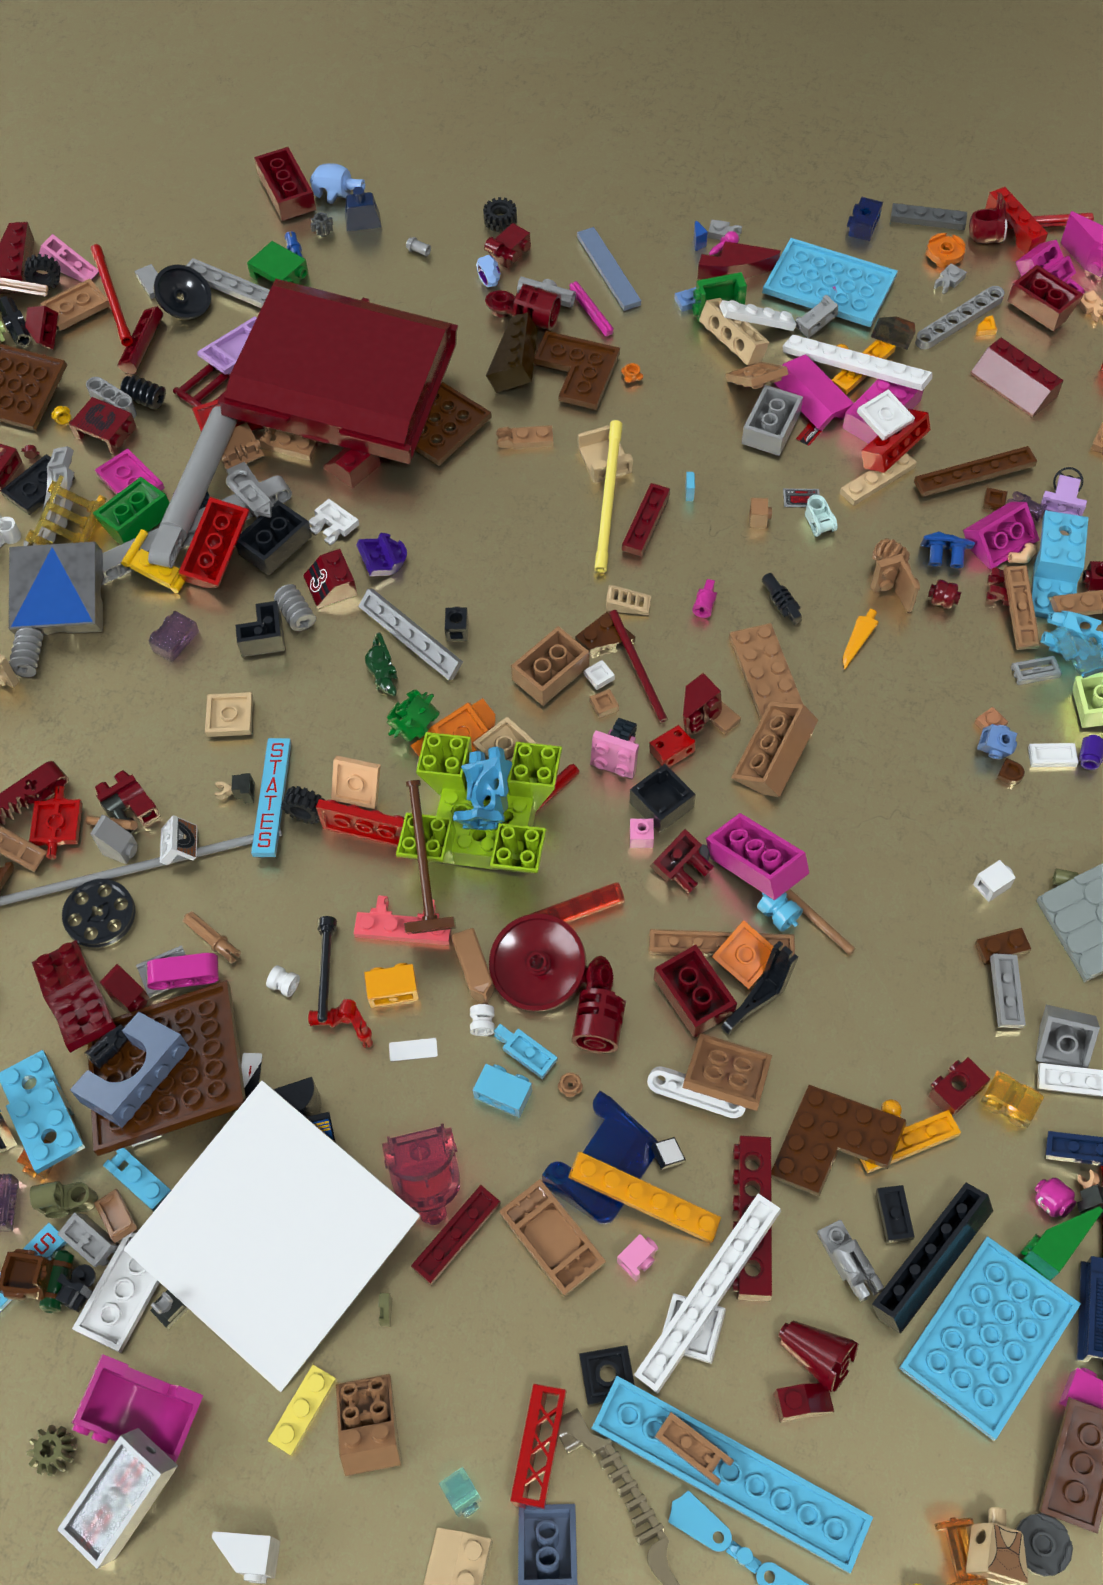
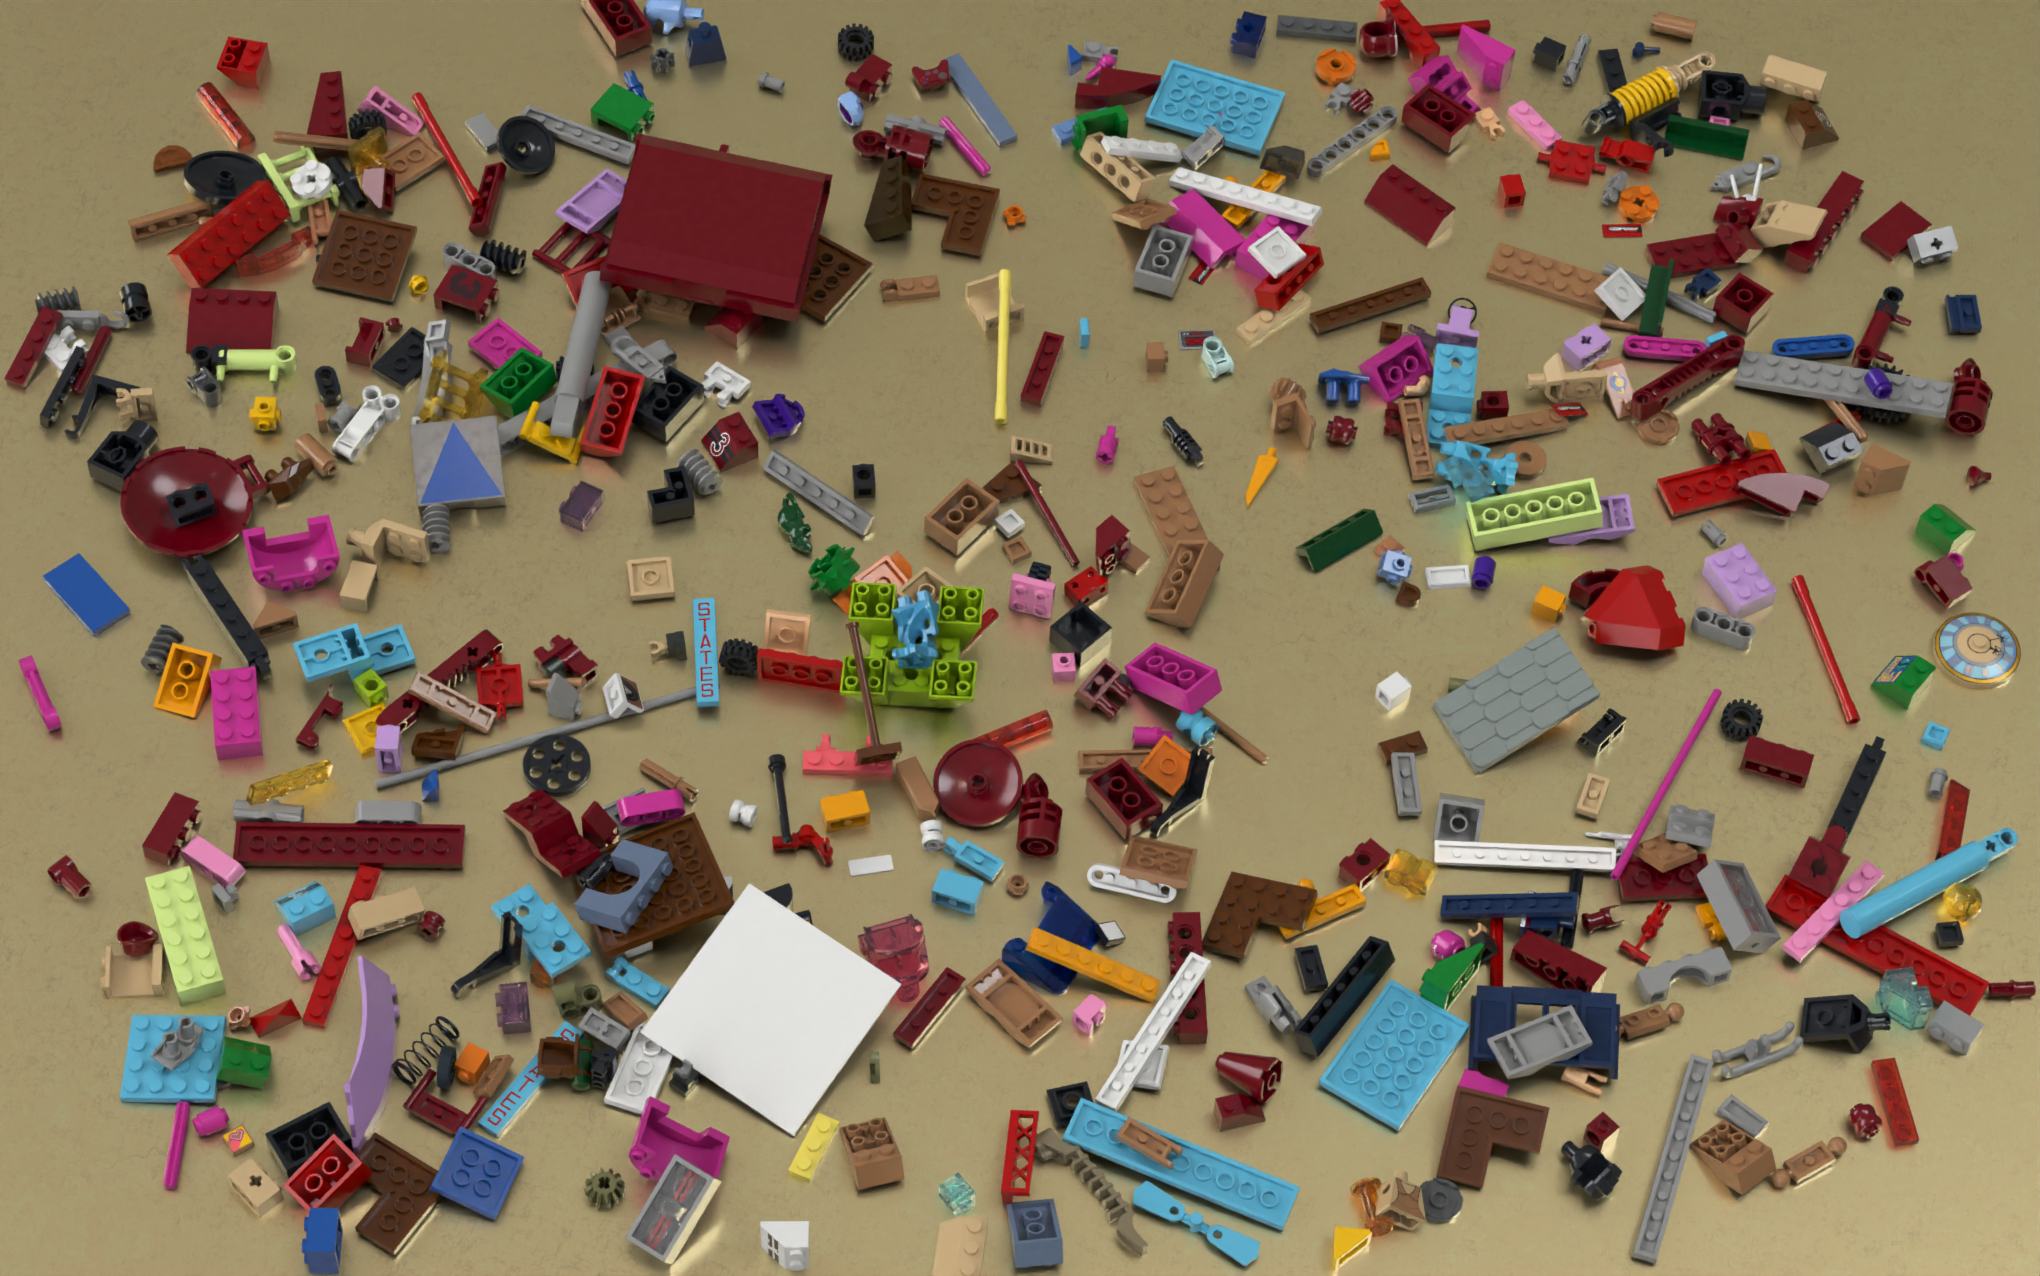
camera: 10 degrees left, 5 degrees down
none -> clear yellow plate [348,126,389,178]
none -> dark red piece [912,60,949,90]
none -> dark pink hinge [1132,726,1173,747]
none -> dark green panel [1296,509,1383,572]
none -> dark red gear [1349,88,1374,114]

